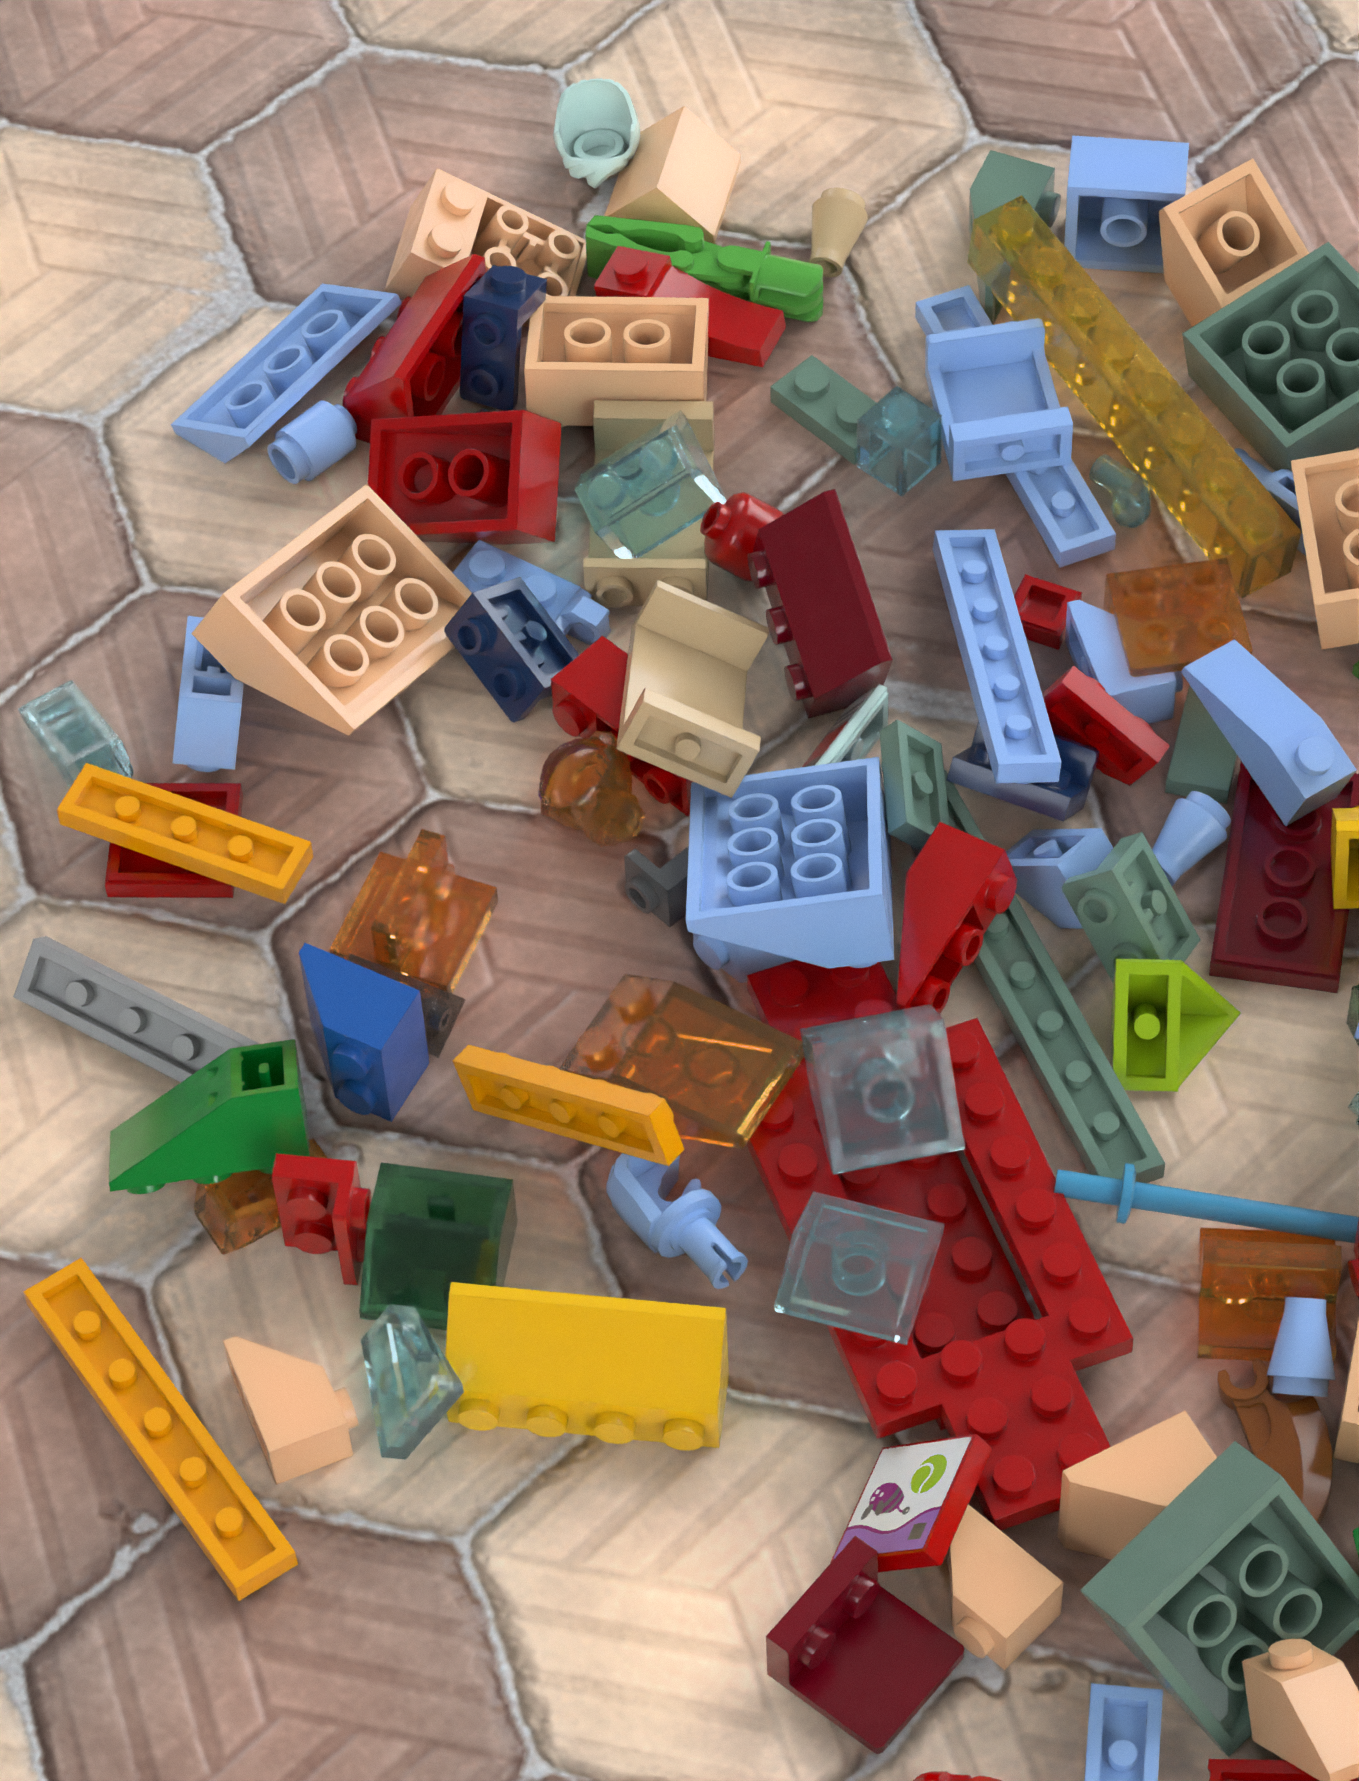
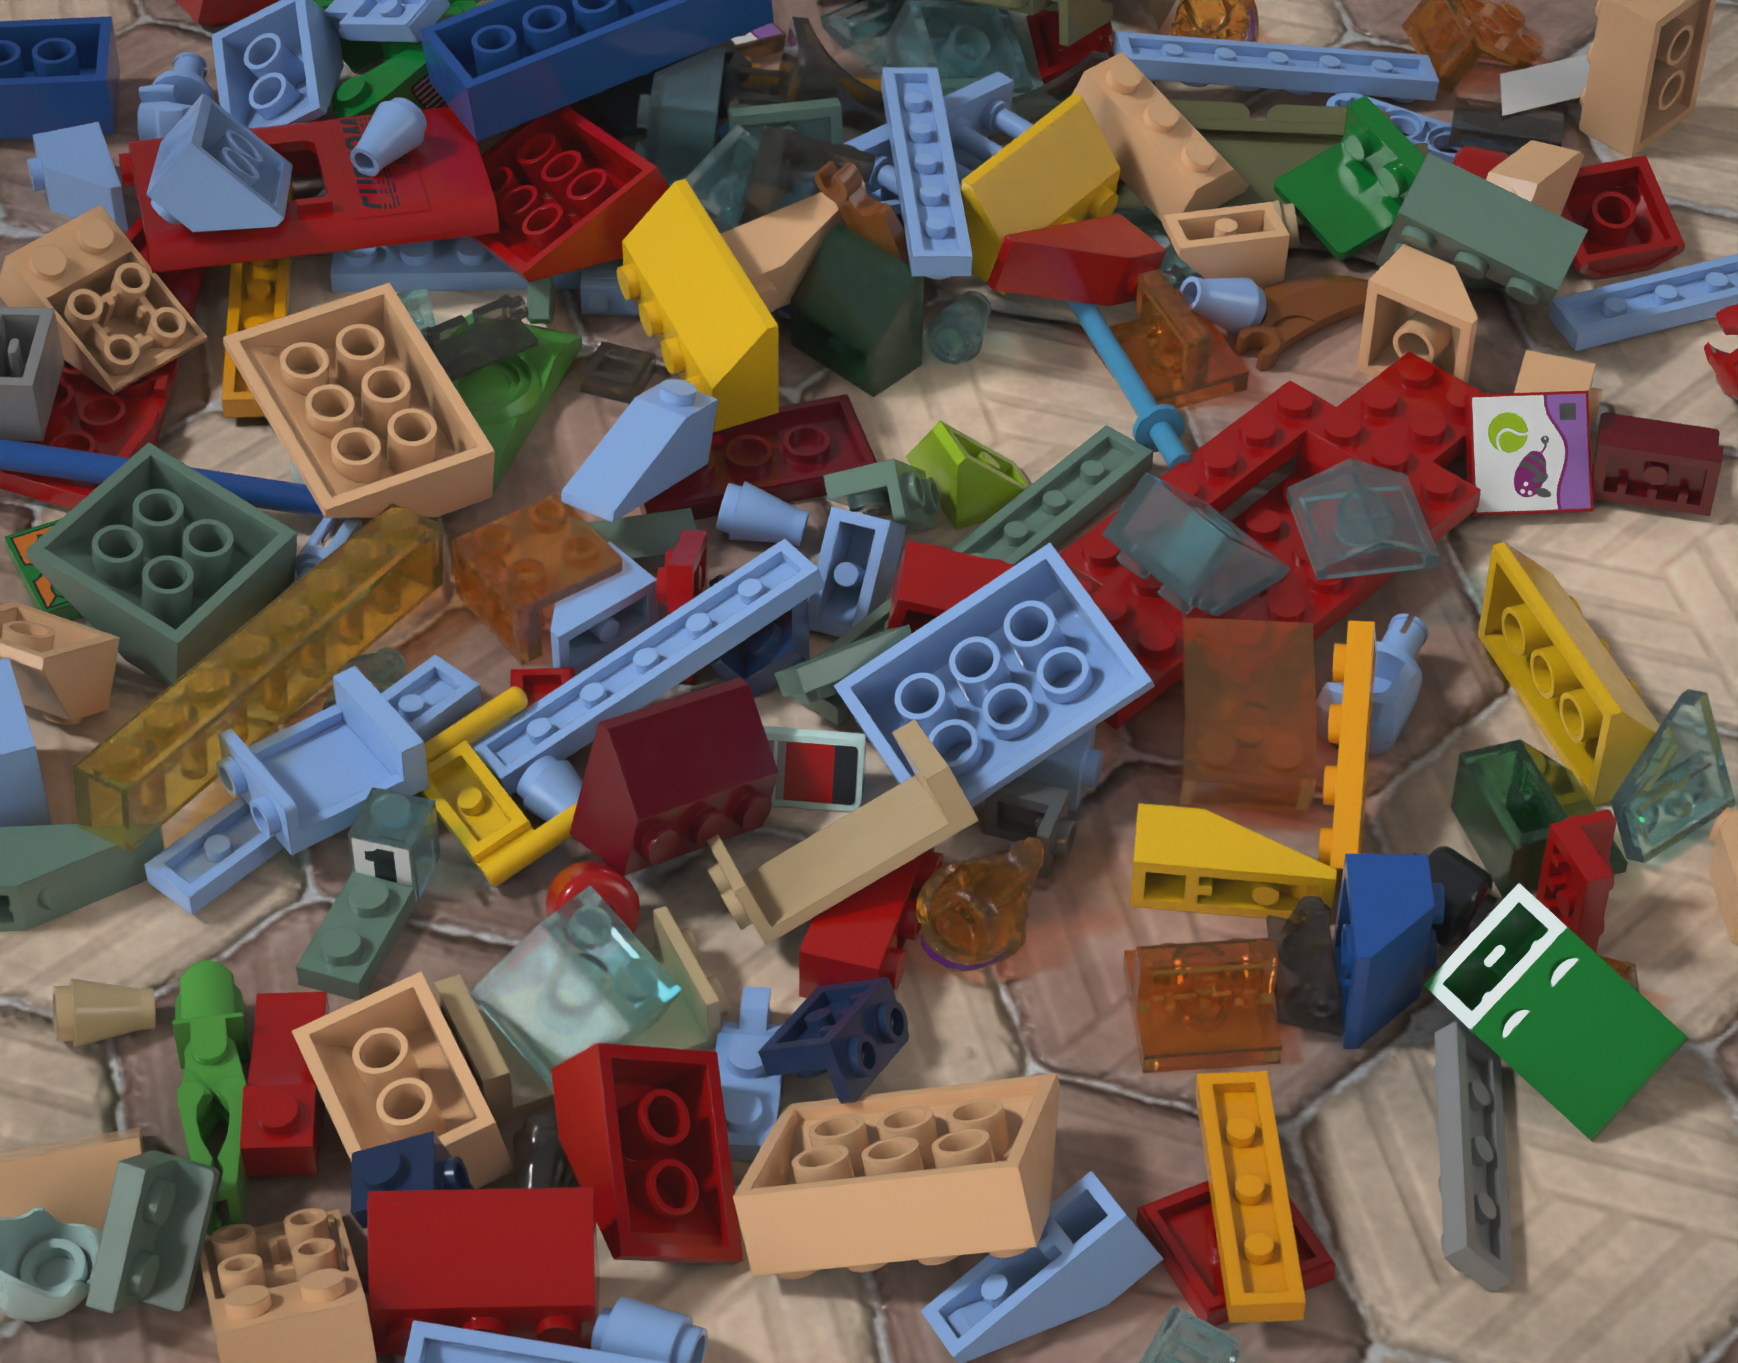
camera: 120 degrees left, 10 degrees down
none -> sand green bracket [85,1150,219,1314]
none -> yellow plate [420,686,578,888]
none -> light blue cone [516,755,583,822]
none -> yellow slope [1129,803,1337,924]
none -> black head [1414,846,1498,947]

